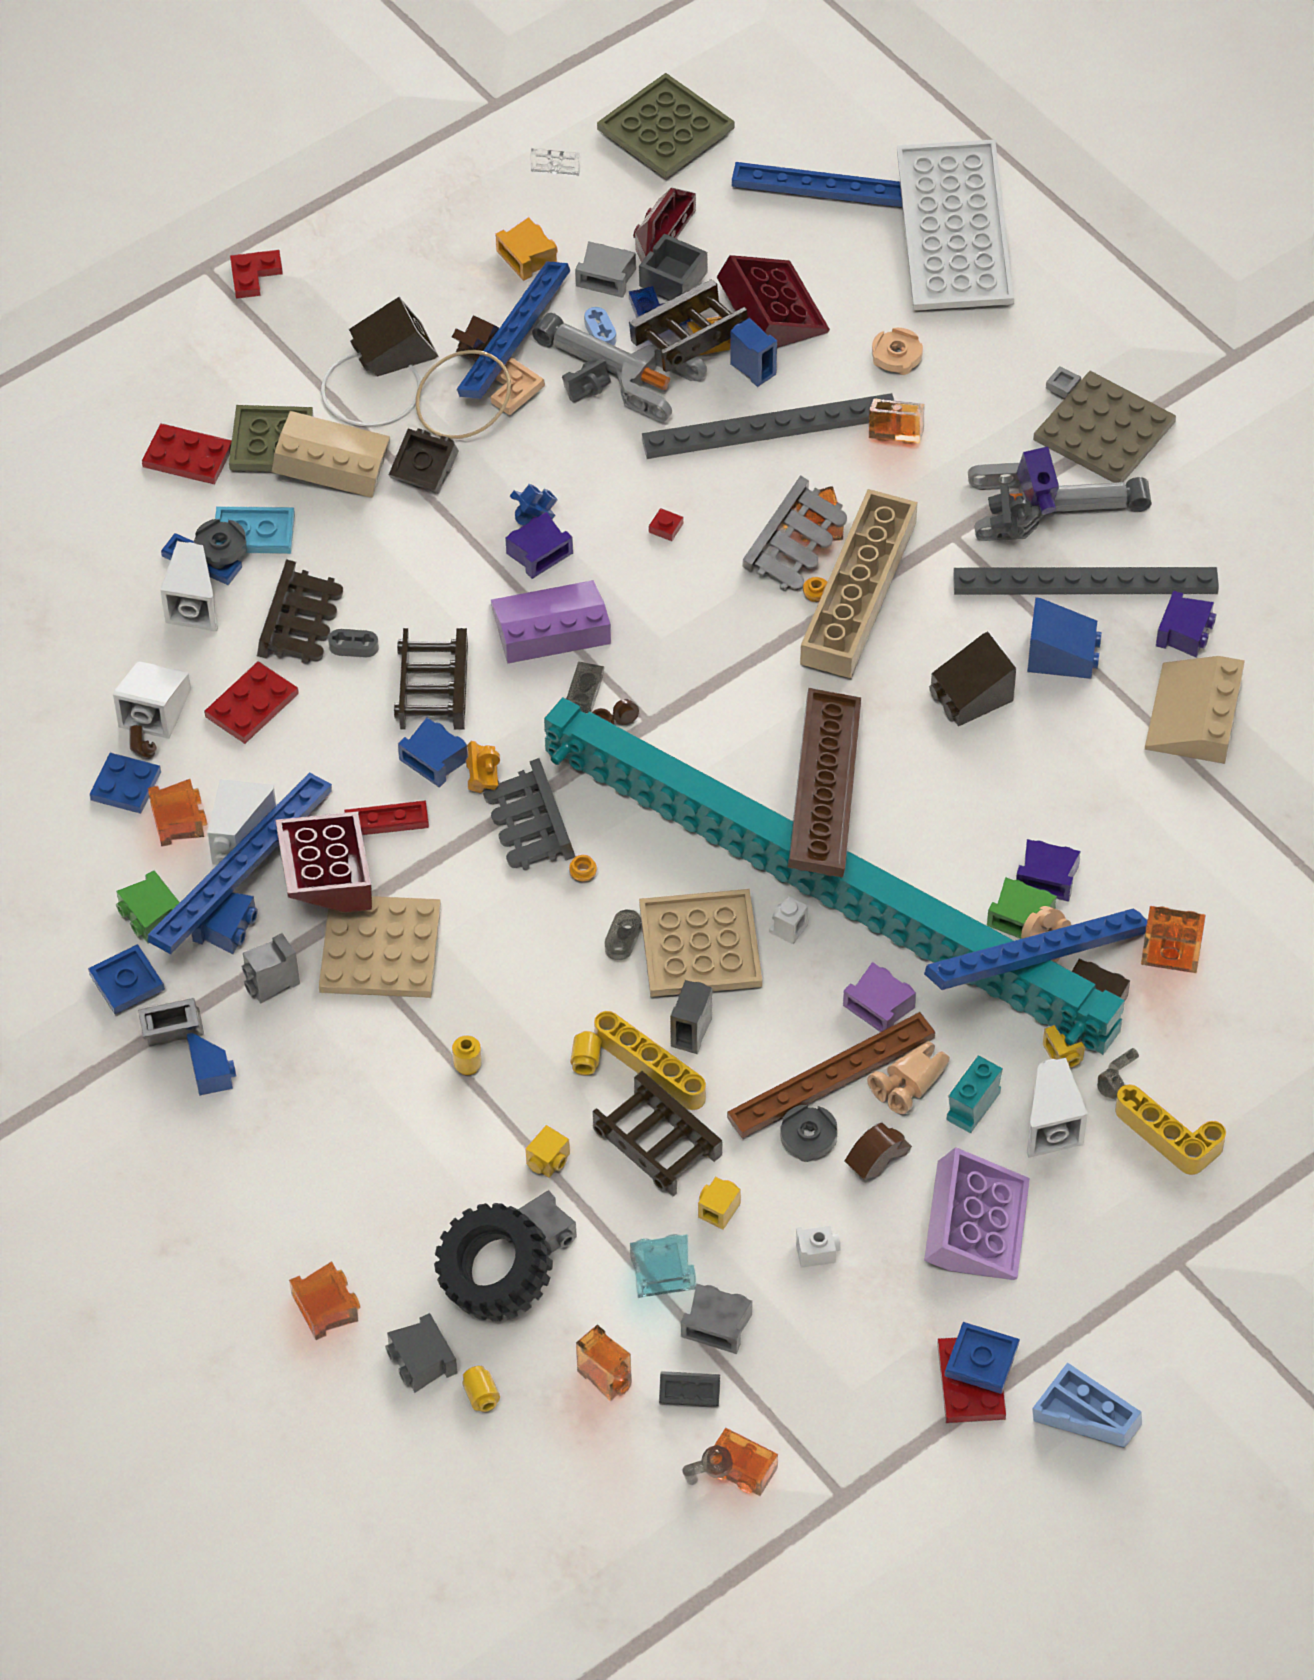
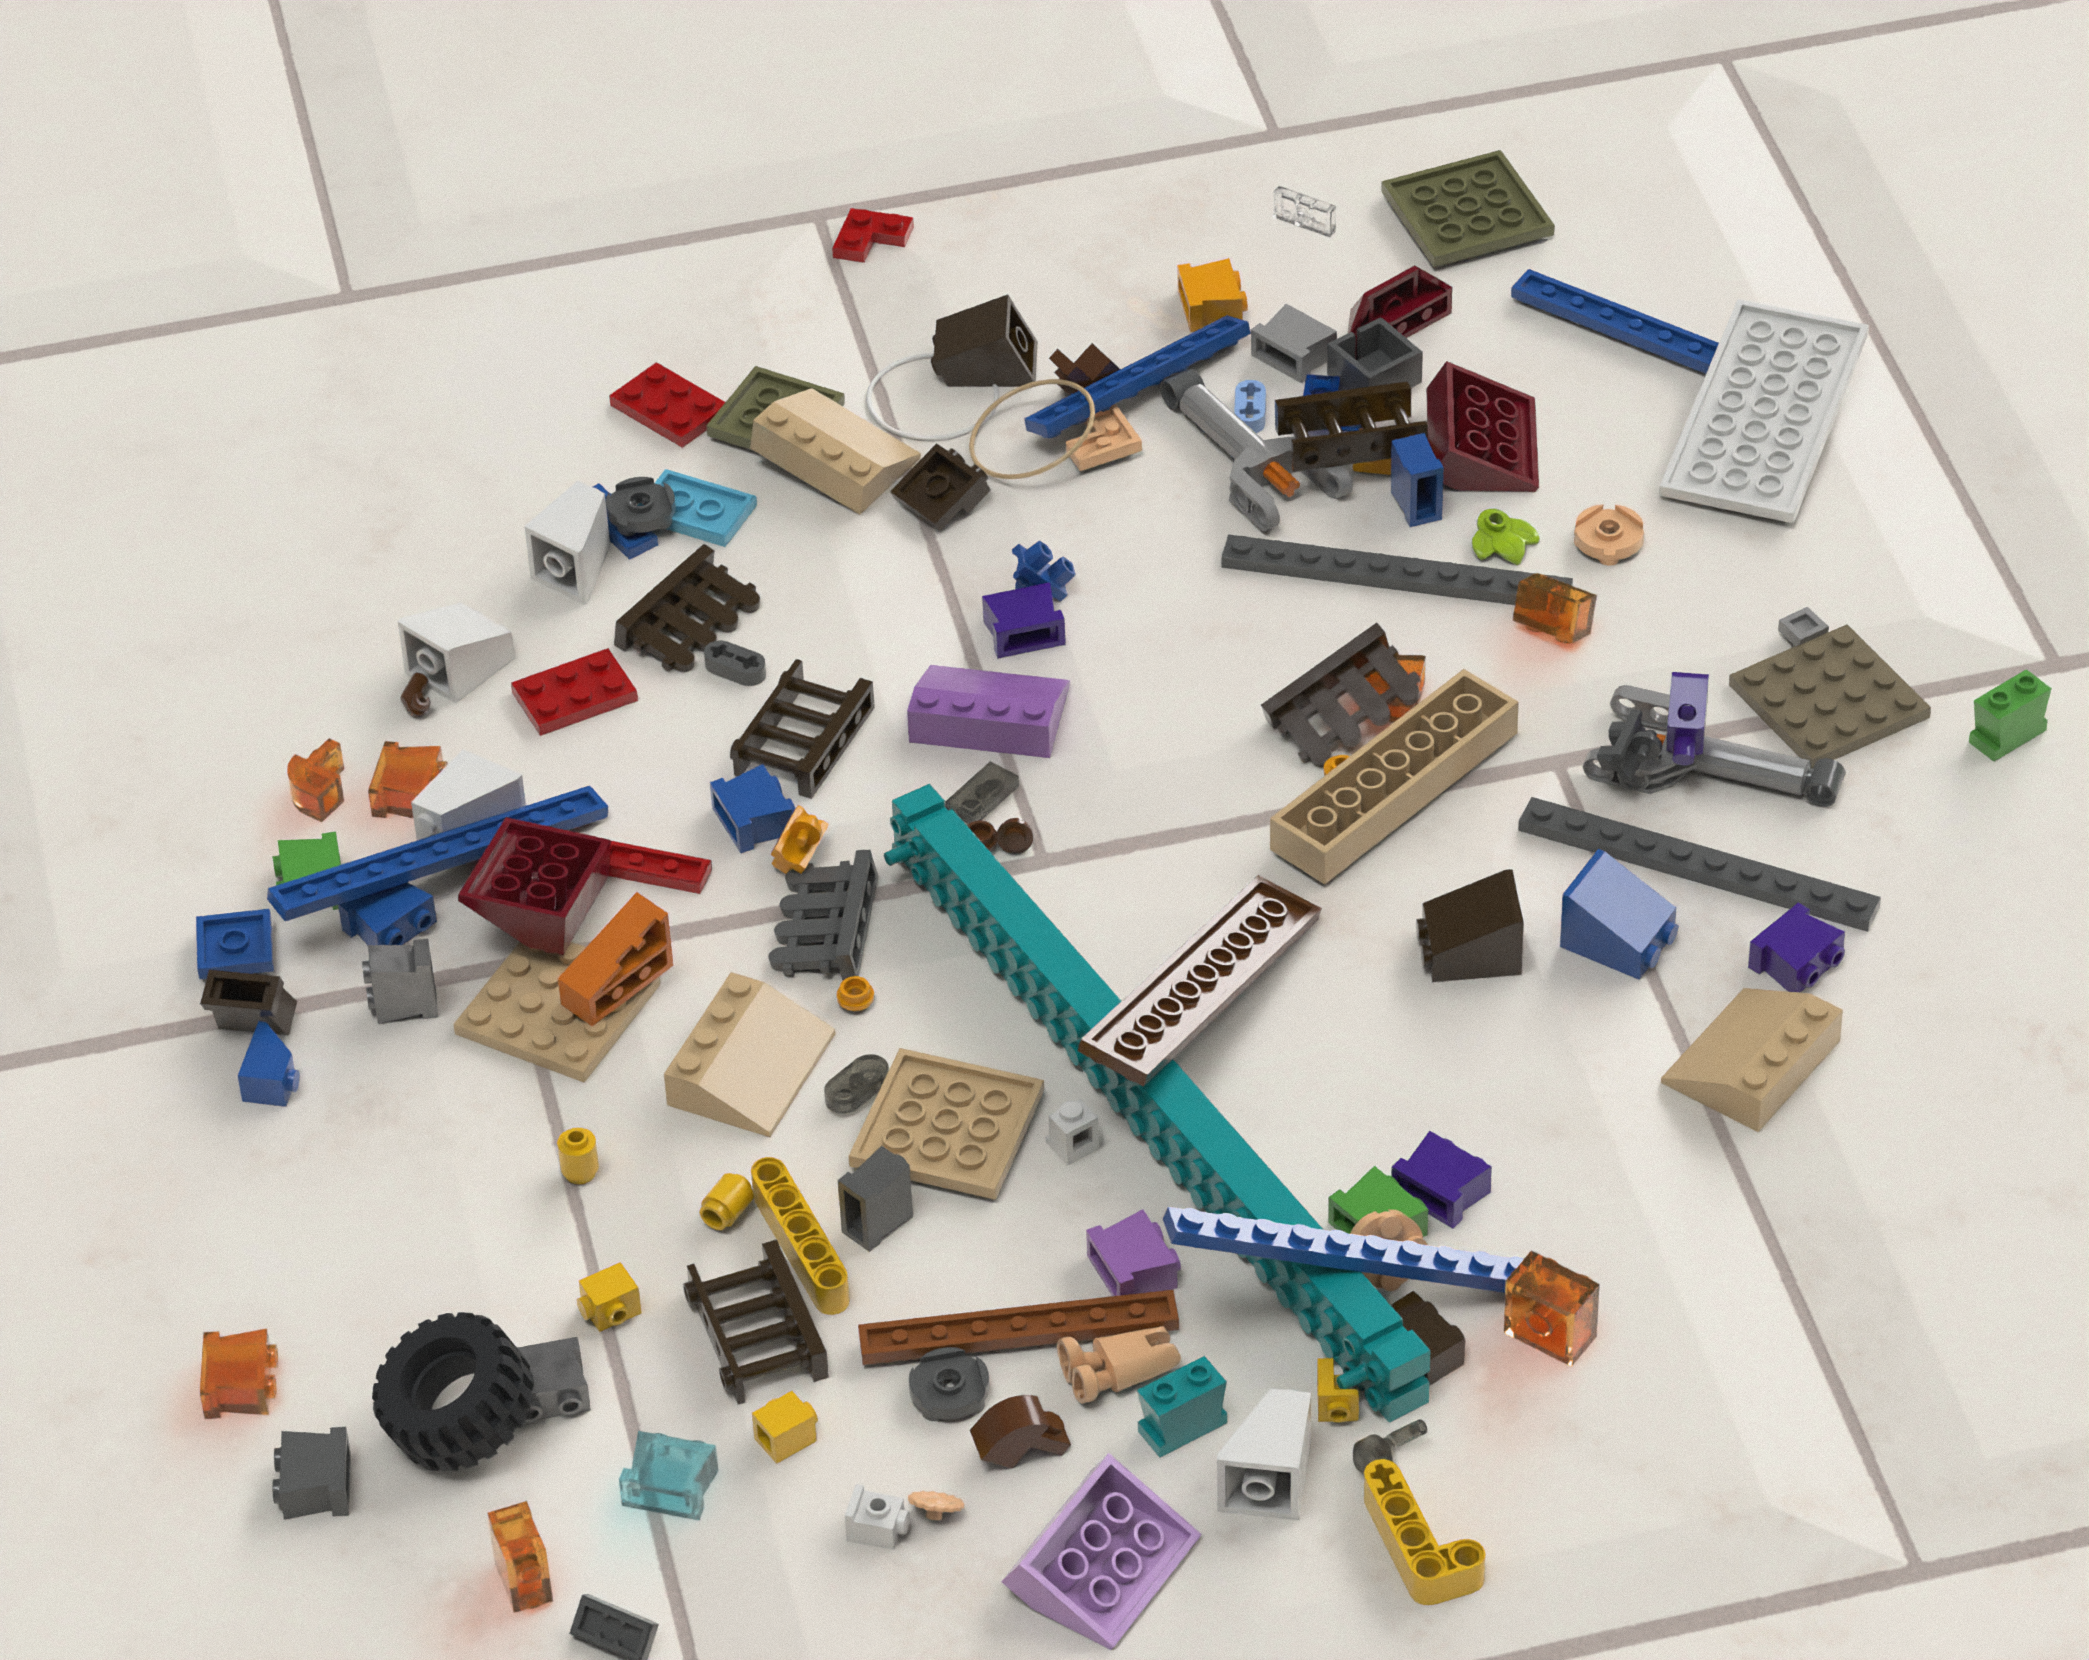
camera: 25 degrees right, 10 degrees down
blue plate [89,752,161,814] -> none
yellow brick [462,1366,500,1412] -> none
dark grey hips [562,358,611,402] -> none
red plate [648,508,684,541] -> none
flat silver hips [681,1283,752,1354] -> none
none -> clear orange brick [287,738,344,823]
none -> orange wedge [558,892,674,1026]
none -> tan slope [664,972,835,1137]
none -> light nougat piece [908,1490,964,1520]
none -> lime plate [1472,509,1540,565]
none -> bright green hips [1969,669,2052,762]

